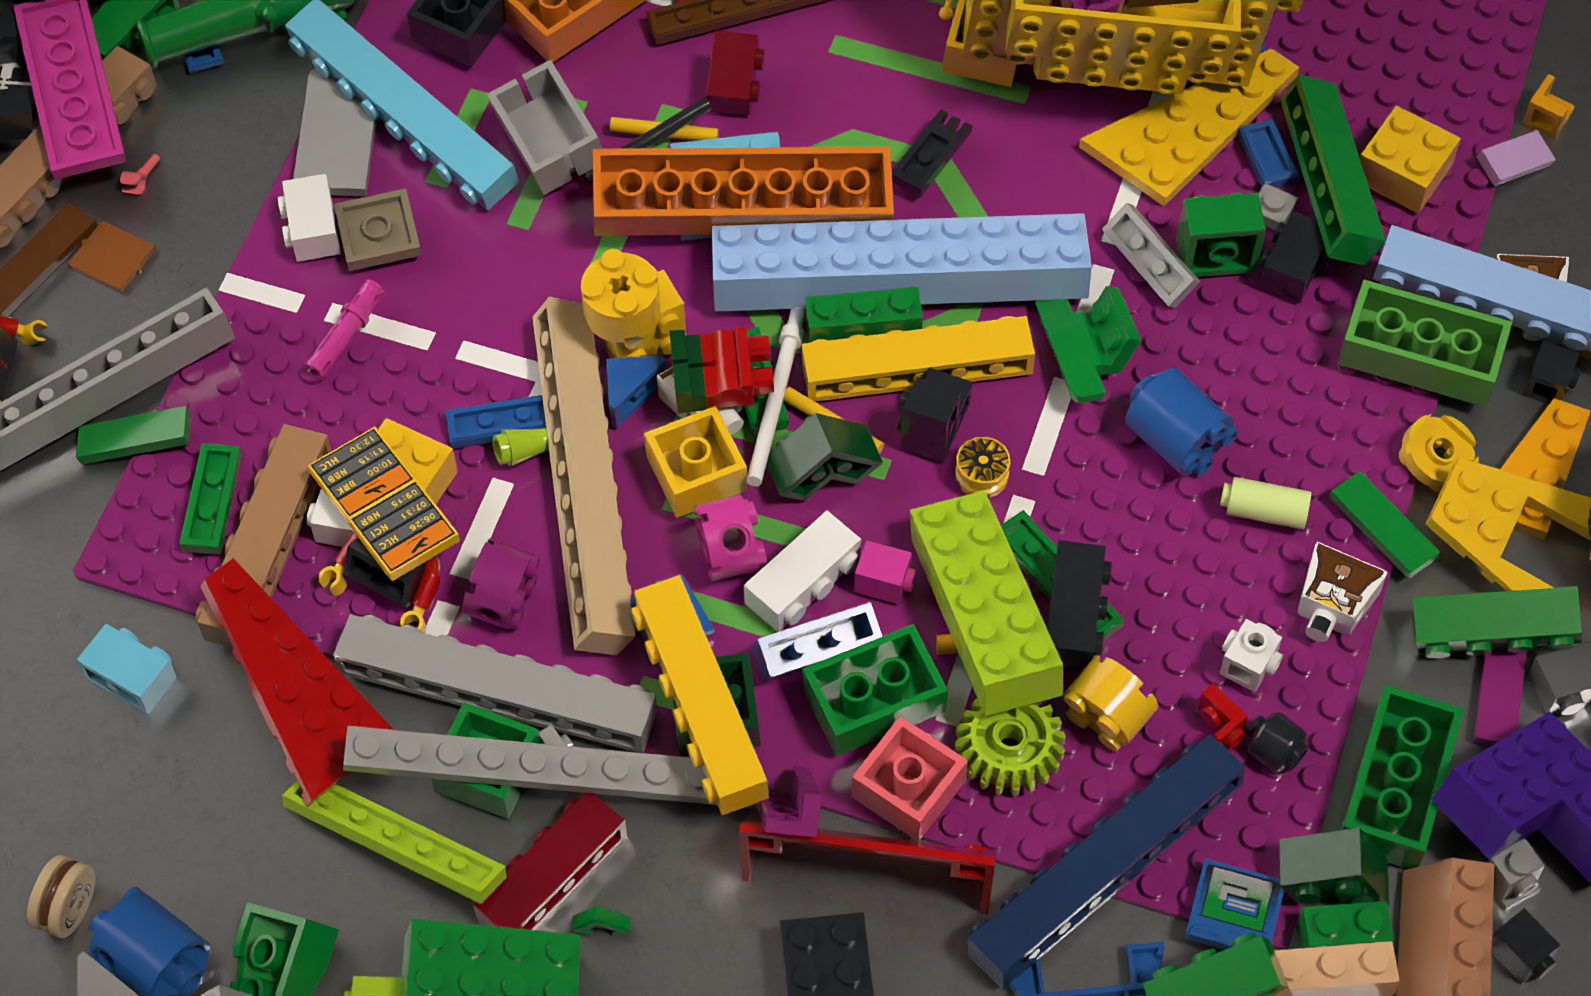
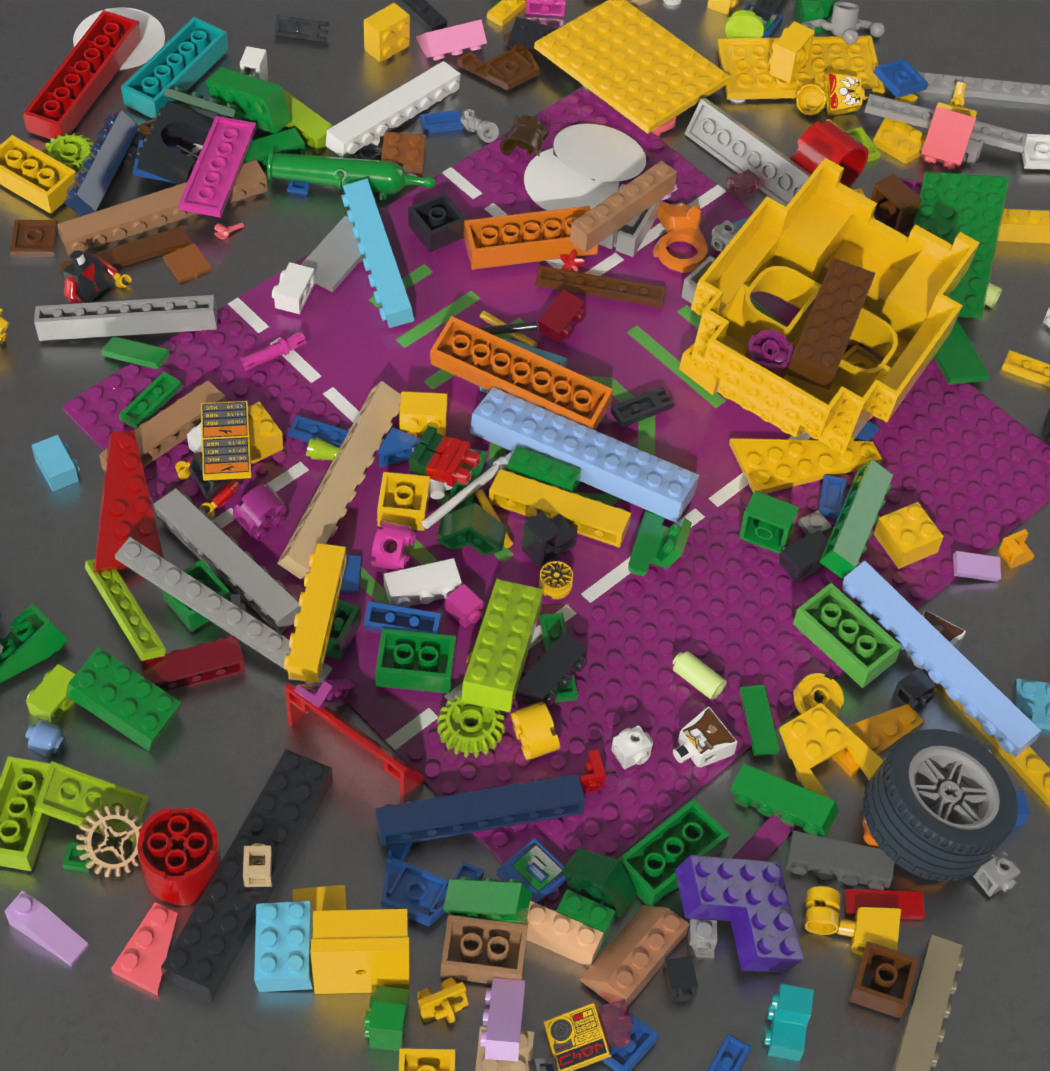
camera: 25 degrees right, 5 degrees down
dark tan plate [334,189,422,271] -> none
light grey piece [487,60,603,195] -> none
green tile [571,905,631,935] -> none
yellow brick [581,249,660,343] -> none
coral brick [851,716,968,842] -> none
light grey plate [1102,203,1200,308] -> none
blue cylinder [1125,368,1239,477] -> none
black head [1246,712,1309,773] -> none

